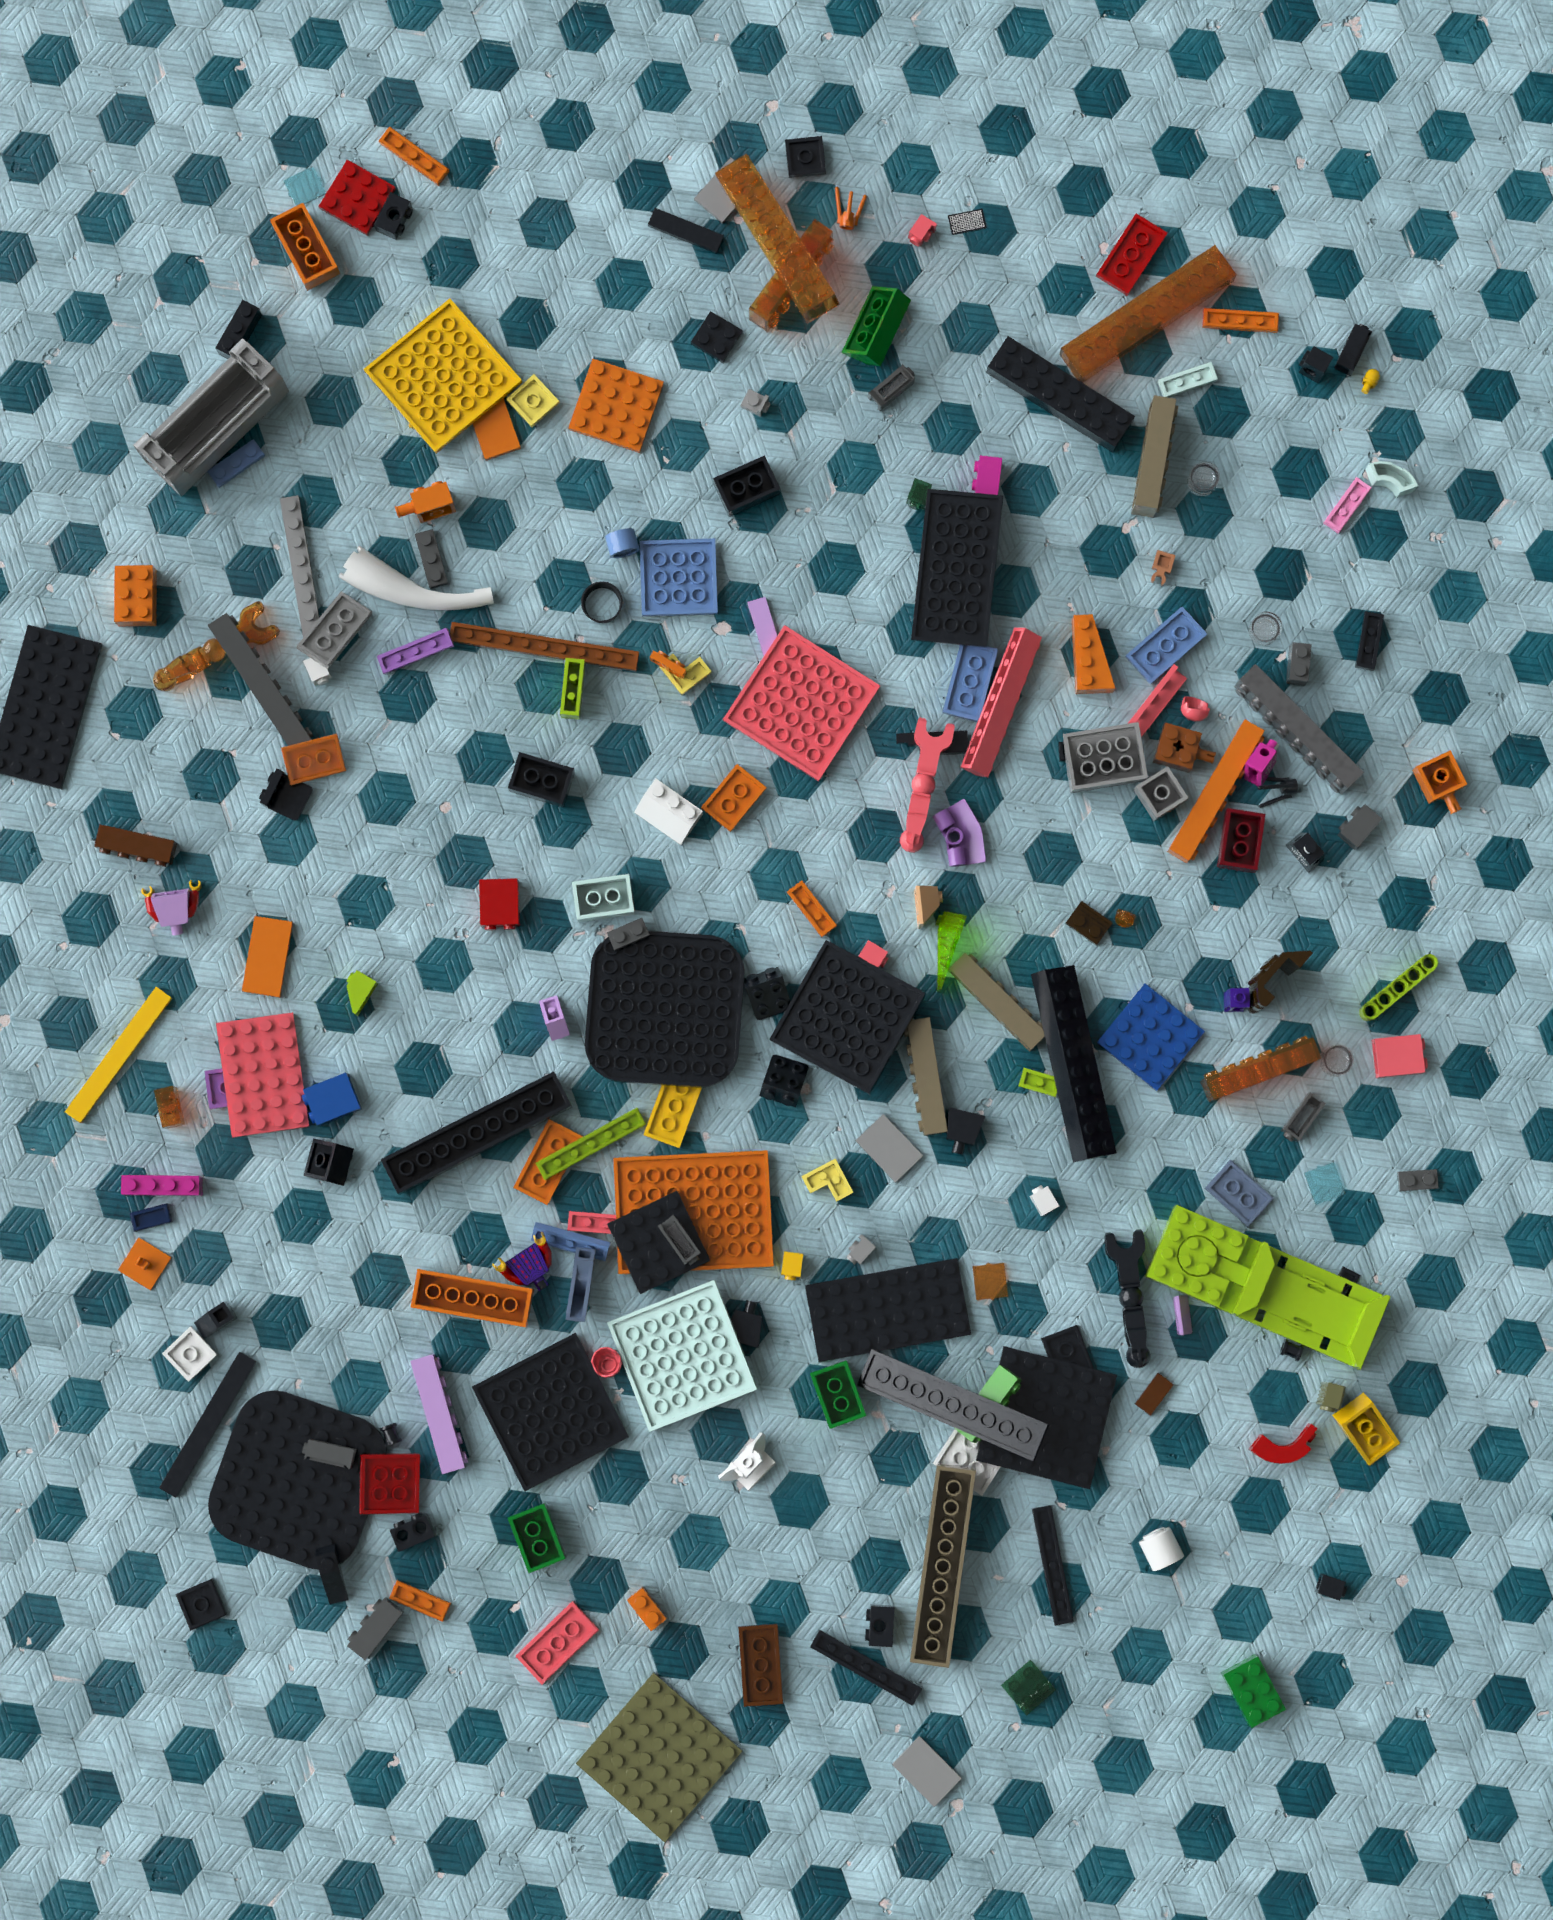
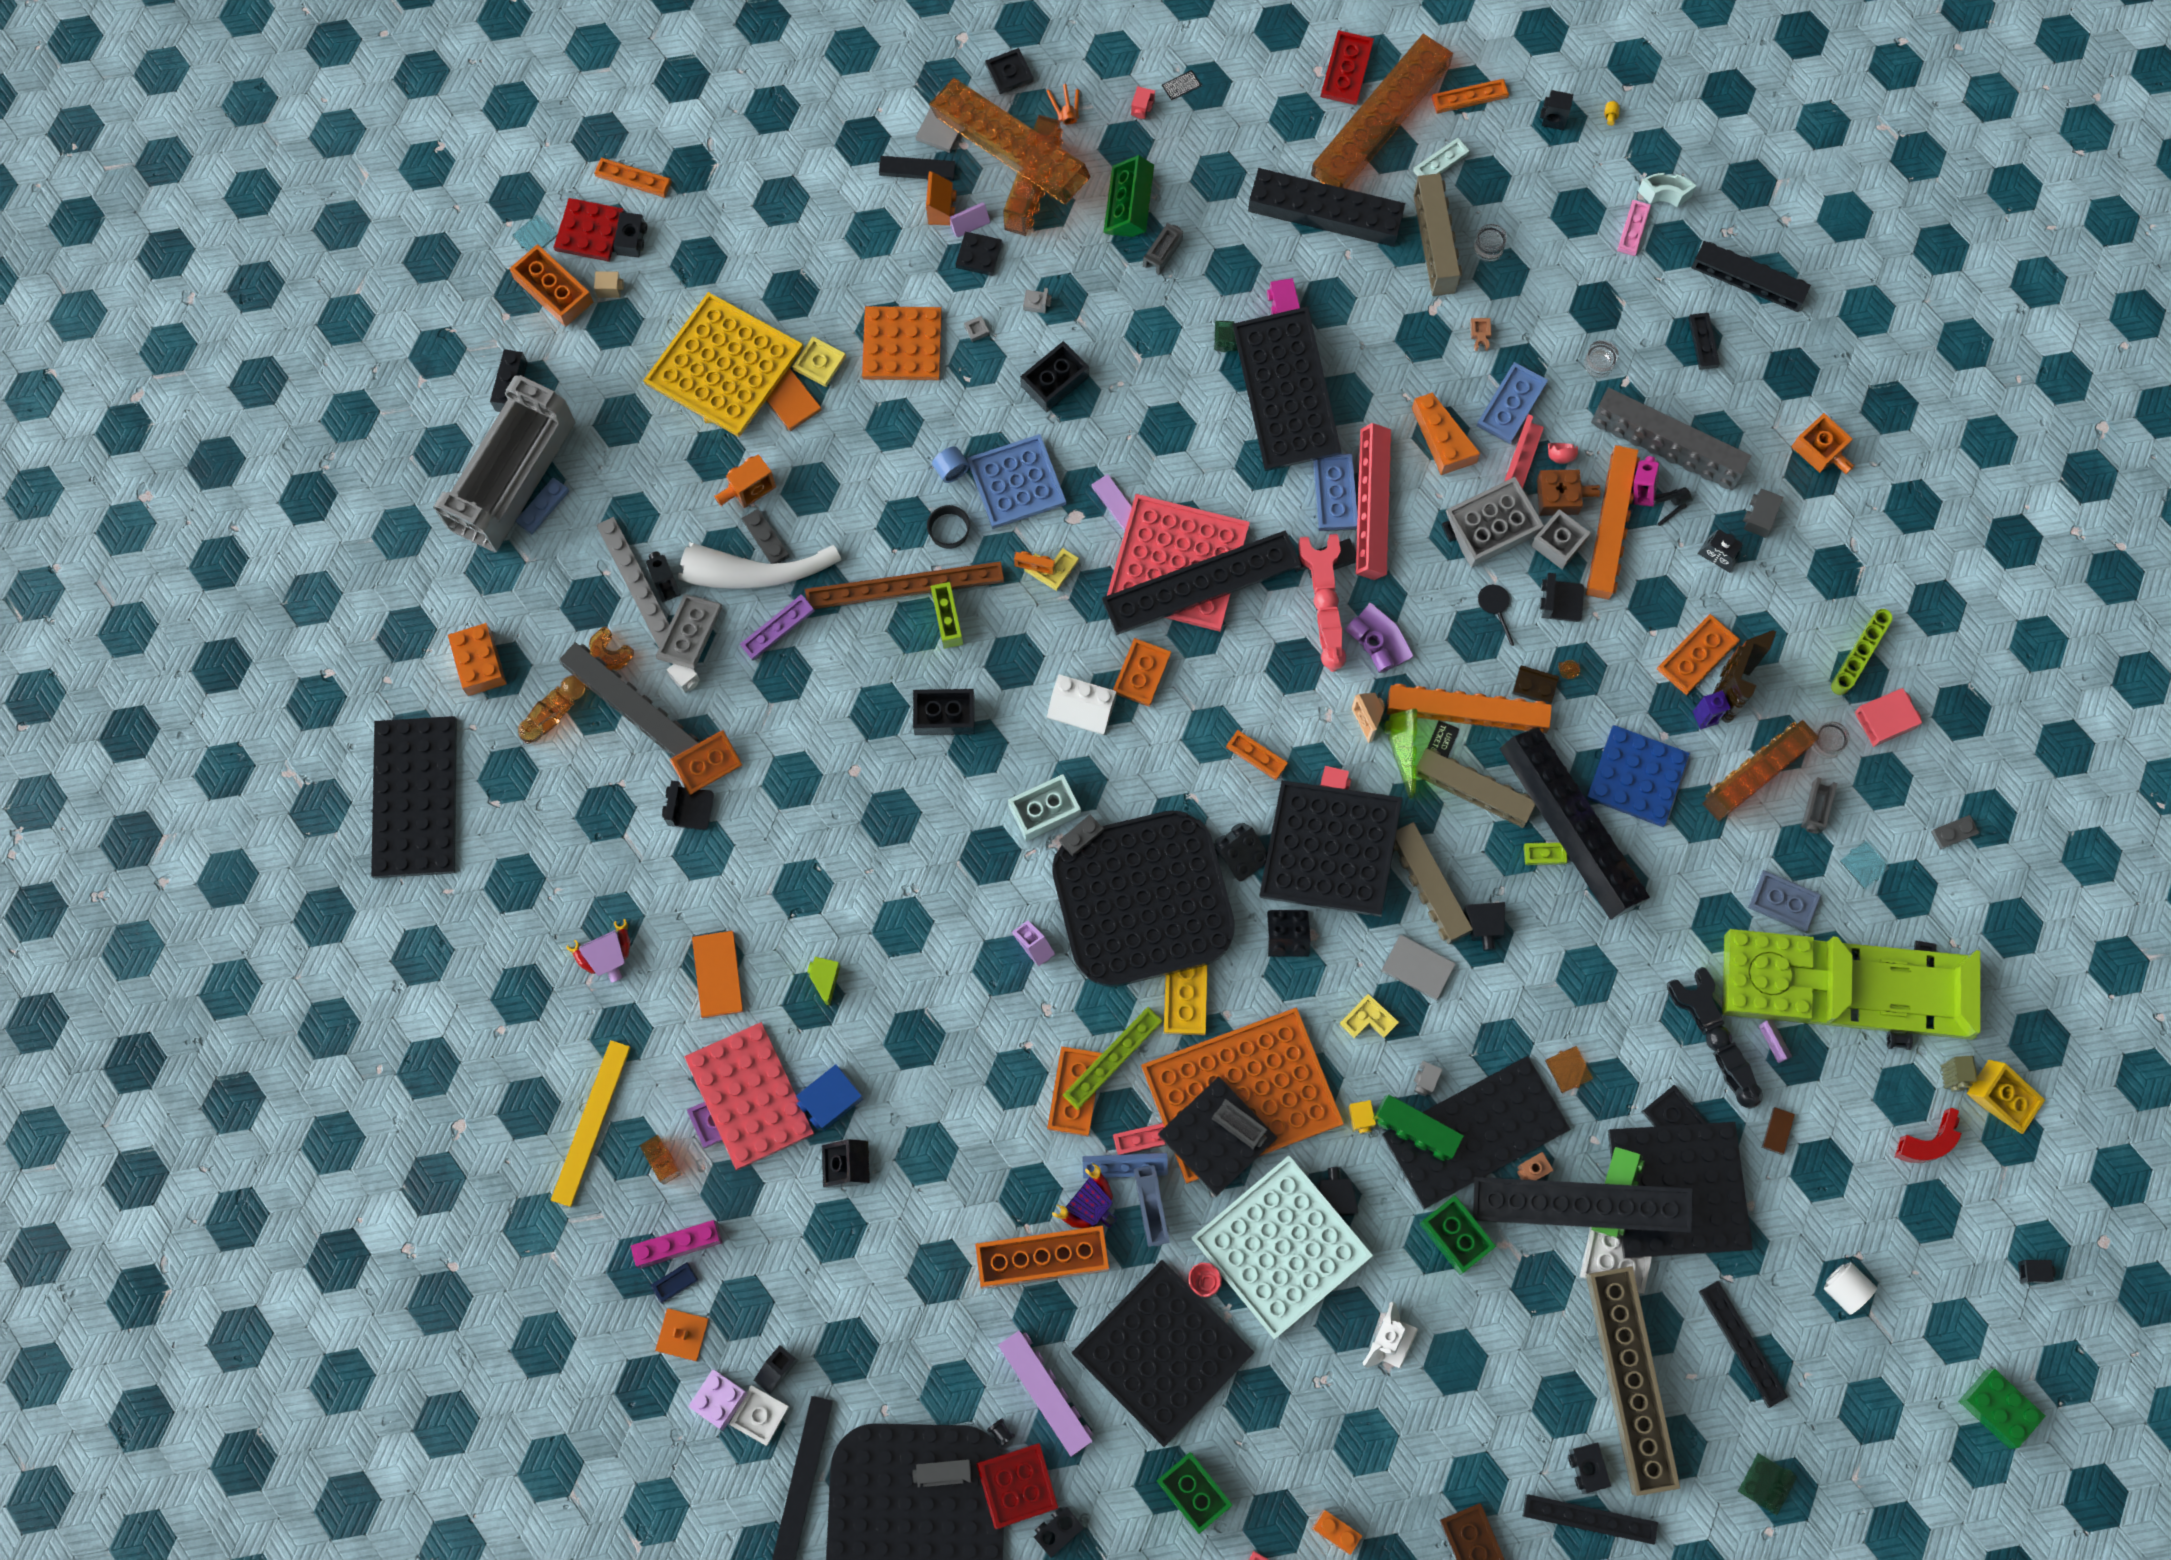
camera: 15 degrees left, 10 degrees down
reddish brown brick [94,824,177,867] -> none
black brick [380,1071,572,1195] -> none
red brick [479,878,520,931] -> none
white brick [1030,1185,1059,1216] -> none
dark red brick [1217,808,1266,873] -> none
dark grey brick [1286,642,1312,686] -> none
black window [1334,324,1372,376] -> none
none -> tan brick [594,271,624,298]
none -> black torso [646,551,681,602]
none -> lavender plate [688,1369,748,1431]
none -> orange slope [926,172,957,226]
none -> lavender slope [950,202,990,237]
none -> light grey tile [964,316,989,342]
none -> black plate [1102,530,1301,635]
none -> green brick [1373,1094,1463,1161]
none -> orange brick [1386,684,1552,734]
none -> black sticker [1427,720,1459,758]
none -> black piece [1478,584,1514,646]
none -> nougat brick [1517,1152,1554,1180]
none -> black bracket [1539,573,1584,622]
none -> orange tile [1657,614,1740,696]
none -> black brick [1691,241,1811,312]

